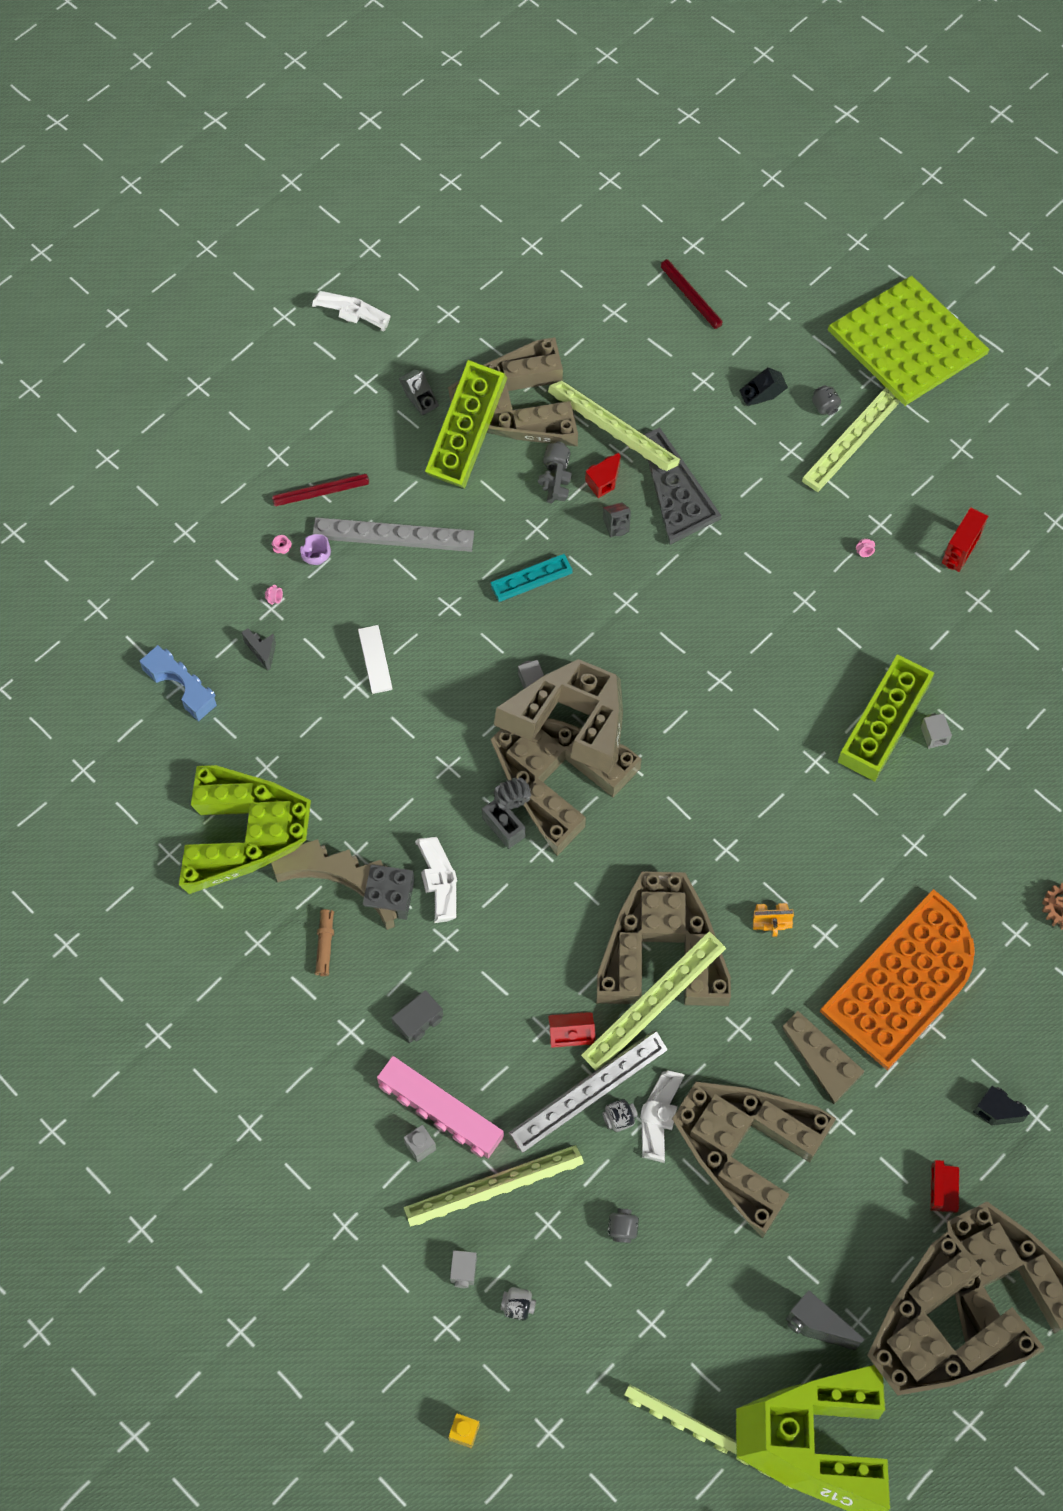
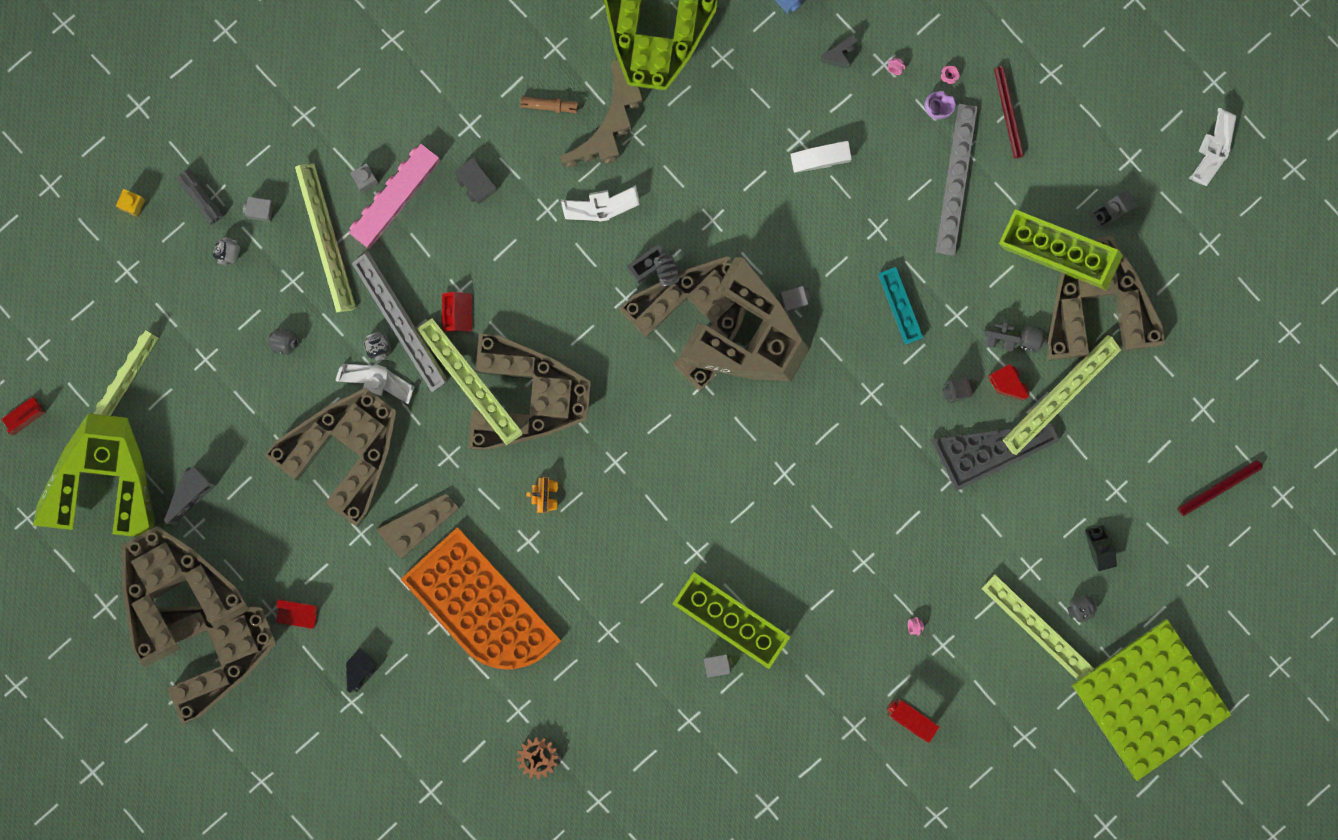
camera: 90 degrees right, 20 degrees up
dark grey bracket [363,865,415,920] -> none
none -> dark grey axle [176,169,223,225]

